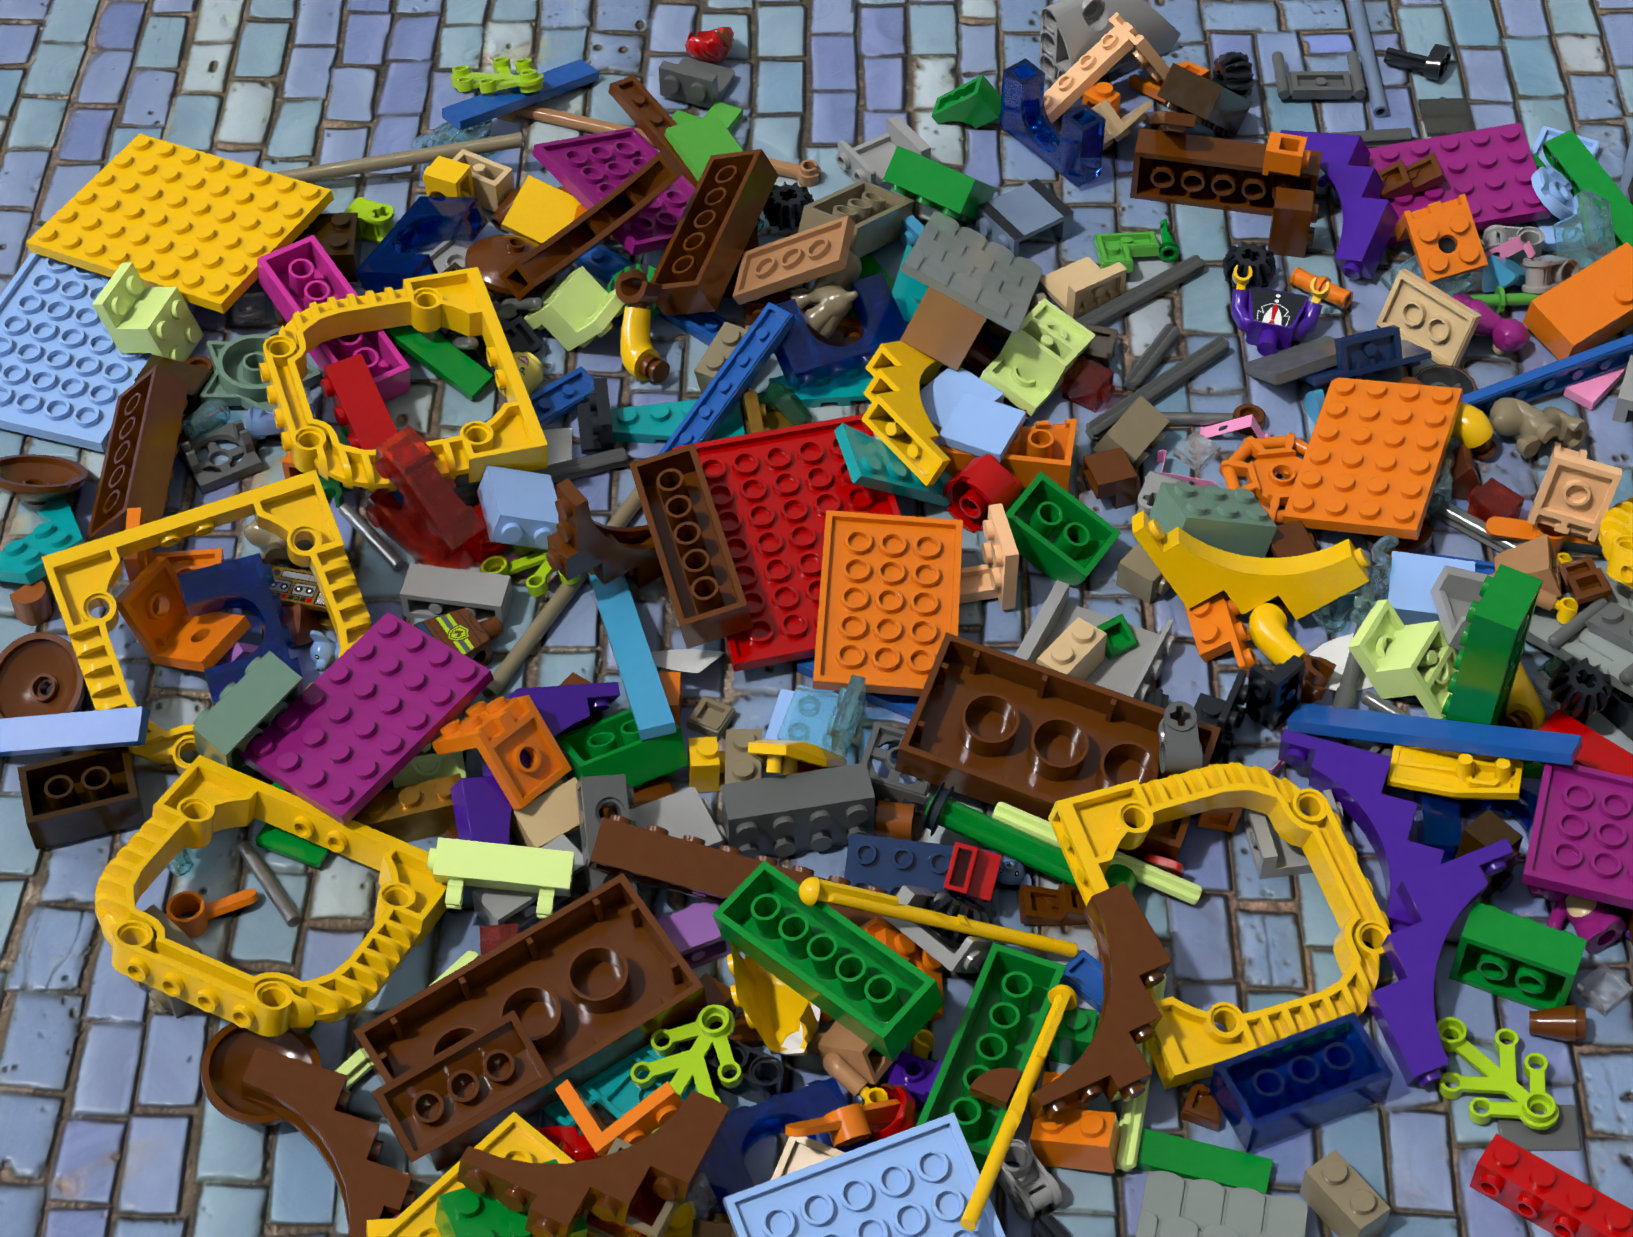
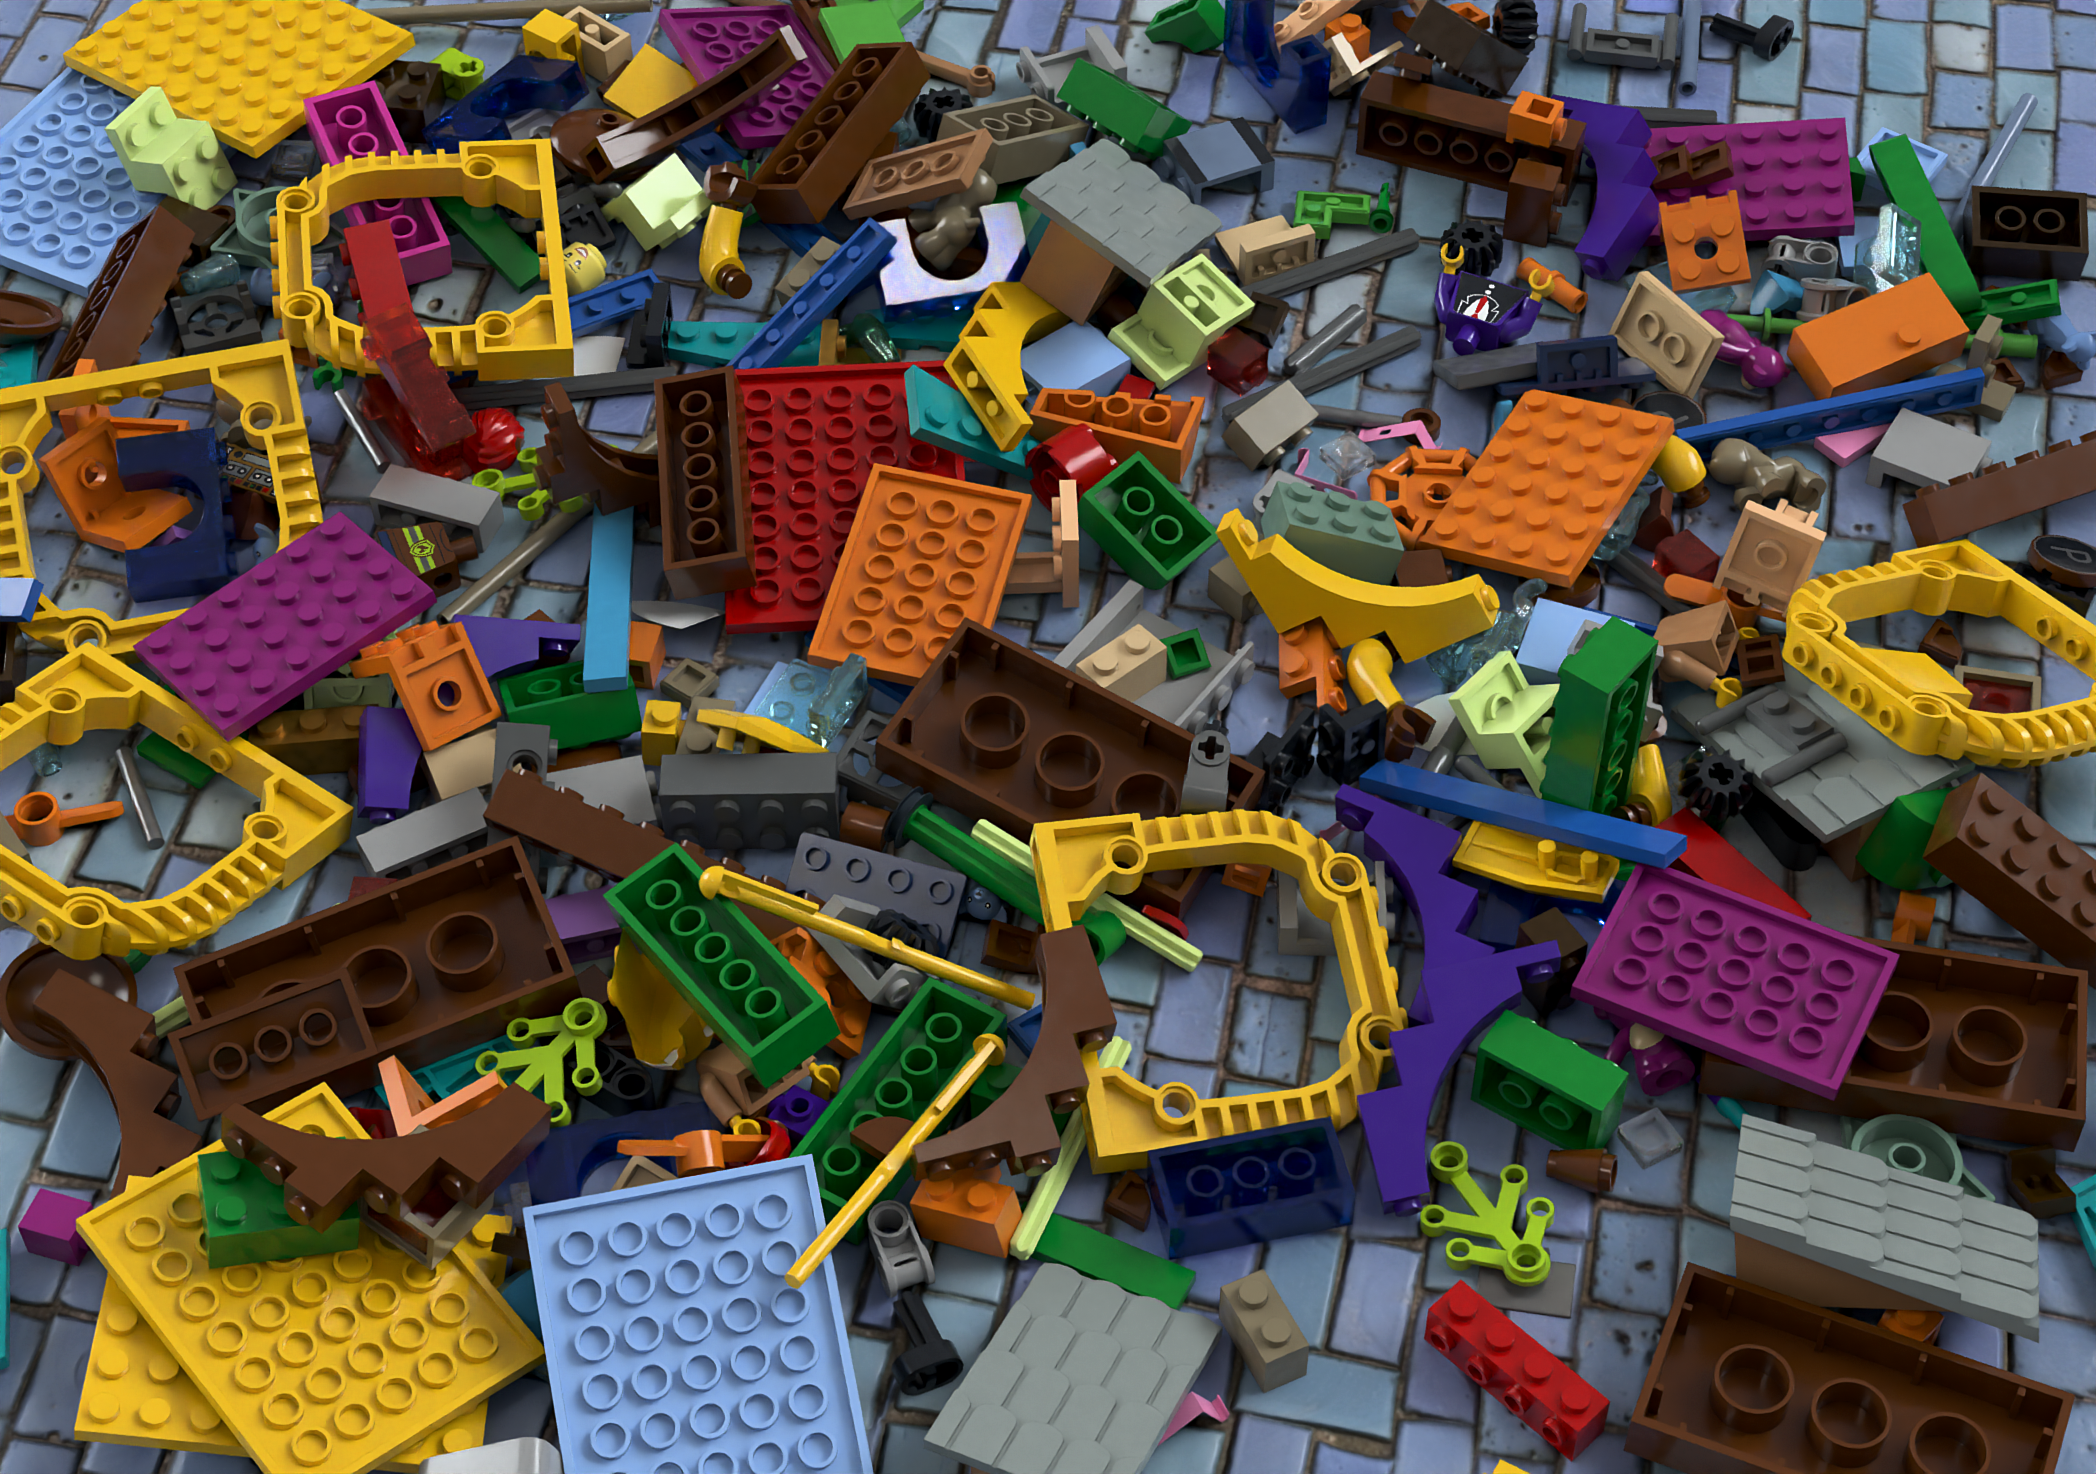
camera: 10 degrees right, 0 degrees up
sand green brick [193,650,303,771] -> none
yellowish green brick [427,837,575,919] -> none
light blue brick [477,465,559,550] -> none
light blue tile [938,392,1026,463] -> none
red piece [943,842,1002,902] -> none
reddish brown piece [1082,447,1138,509] -> none
clear smoke piece [1418,97,1476,137] -> none
bright pink piece [1476,235,1536,272] -> none
light blue tile [1531,166,1582,222] -> none

